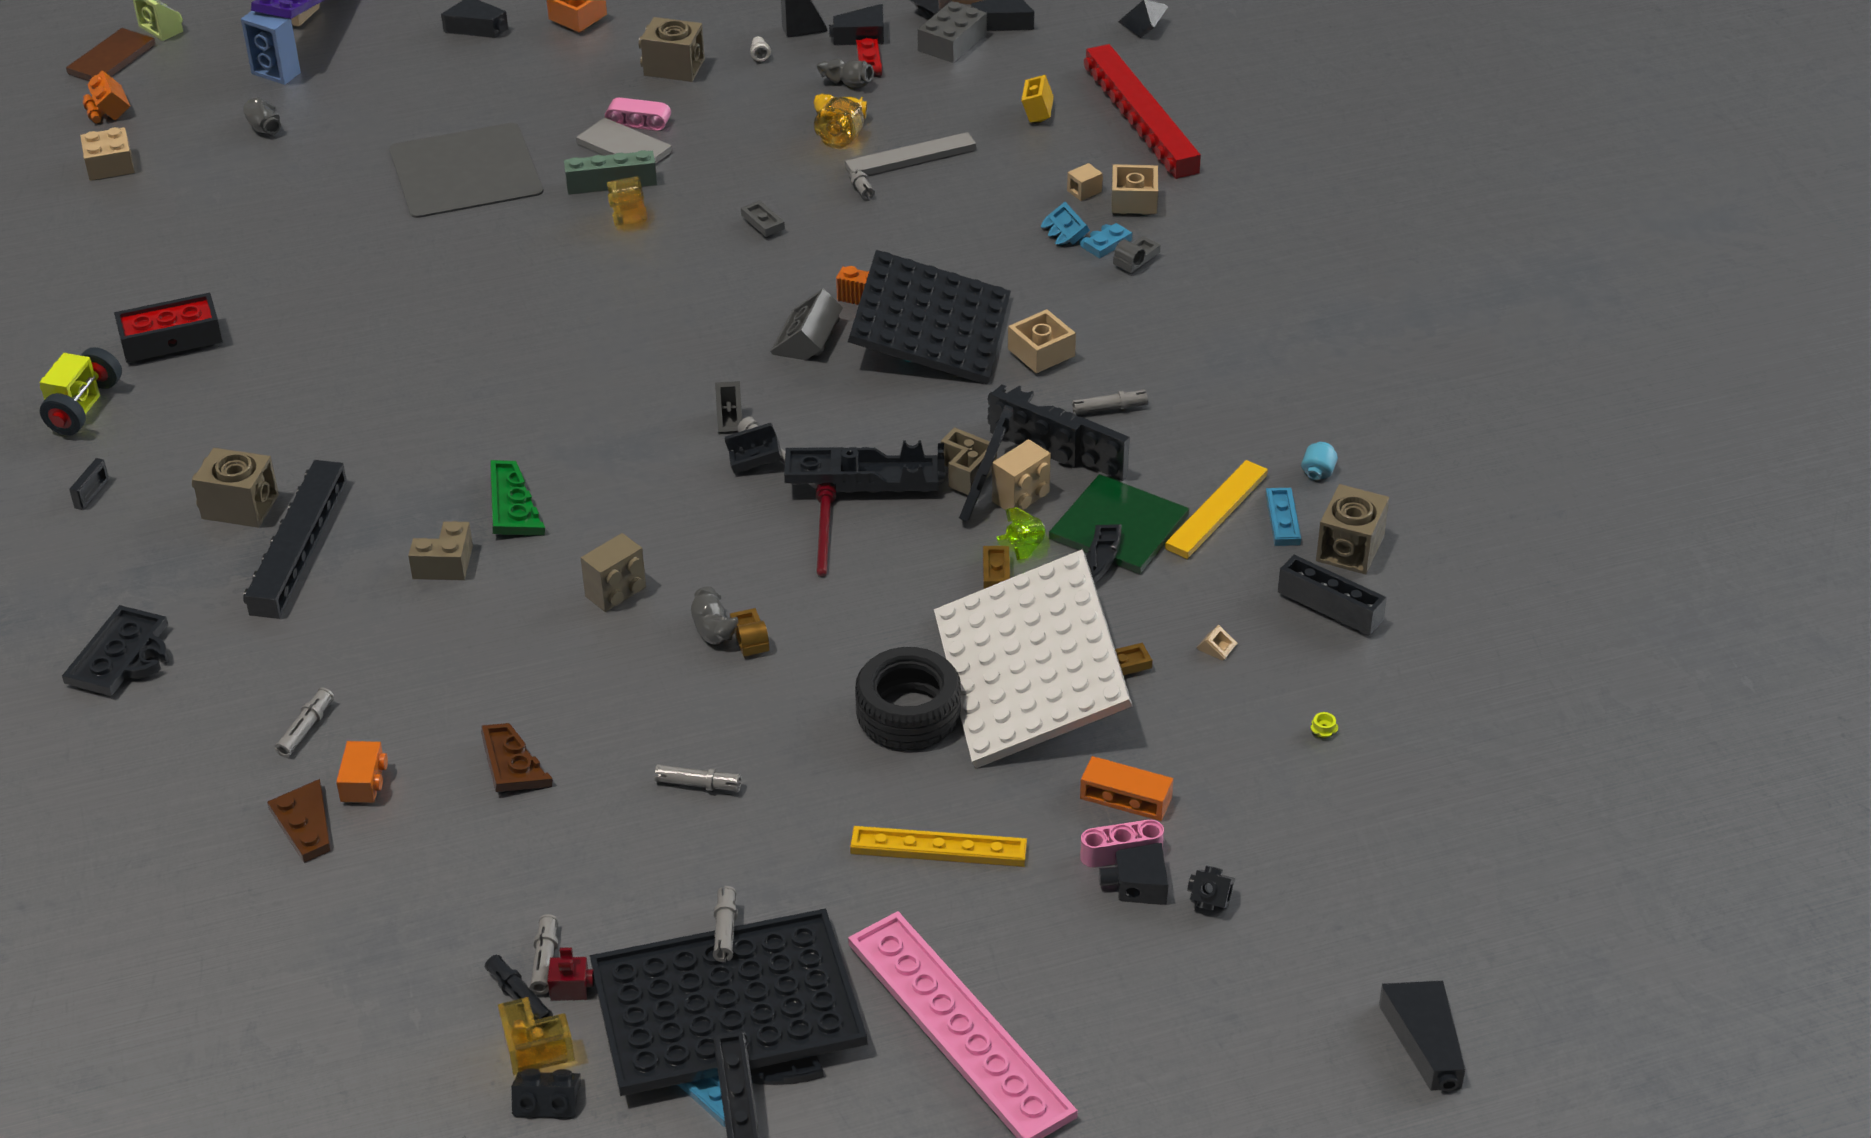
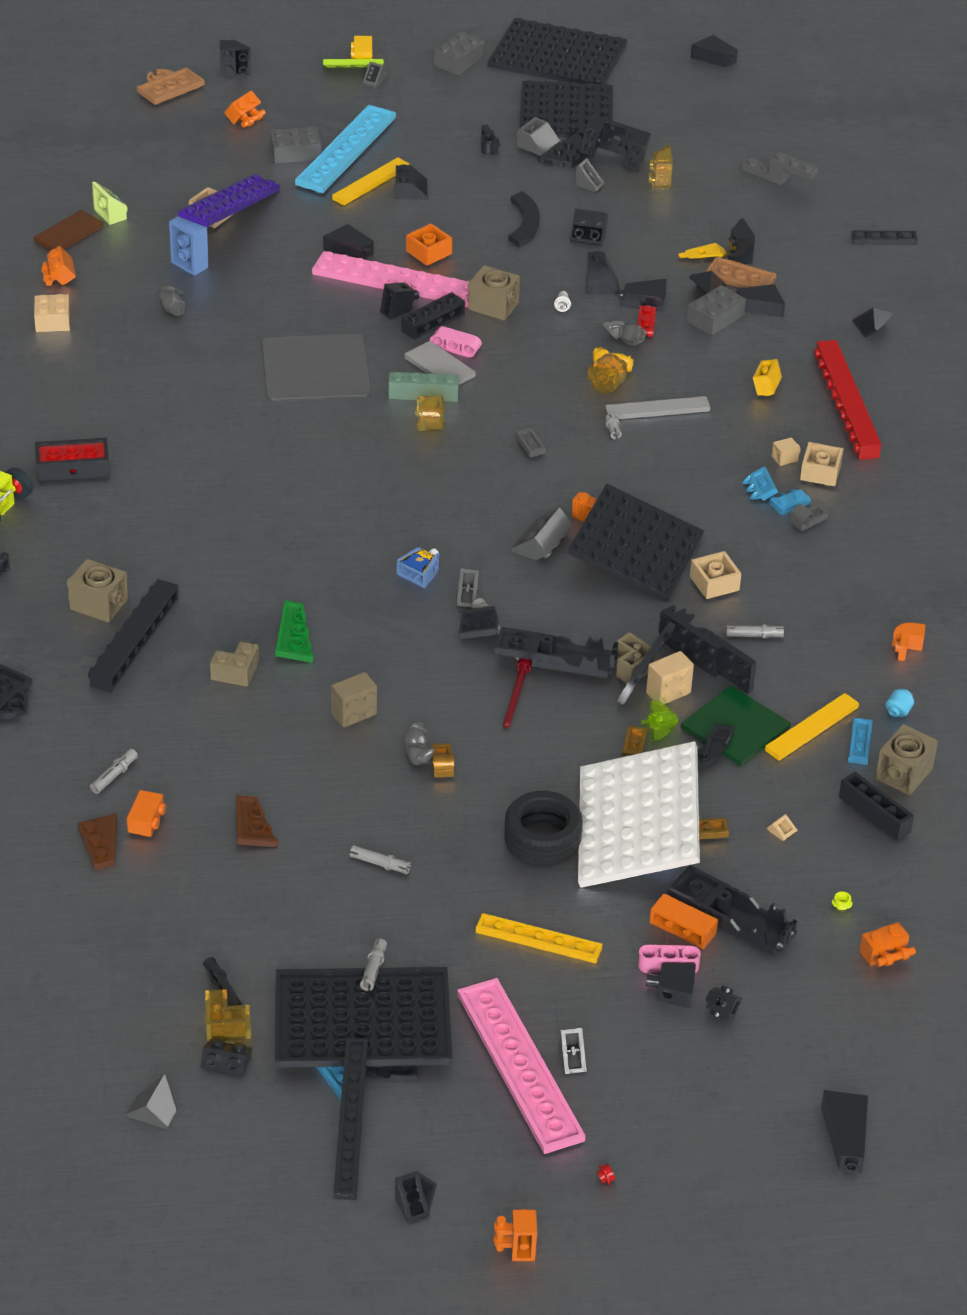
camera: 10 degrees right, 0 degrees up
light grey pin [530,914,559,995] -> none
dark red brick [548,947,594,1001] -> none
none -> bright pink plate [312,251,469,307]
none -> black torso [380,283,419,319]
none -> torso [396,547,439,588]
none -> black brick [401,292,465,340]
none -> slope [559,1027,587,1074]
none -> black piece [667,865,798,956]
none -> orange brick [860,922,916,967]
none -> orange brick [892,623,926,661]

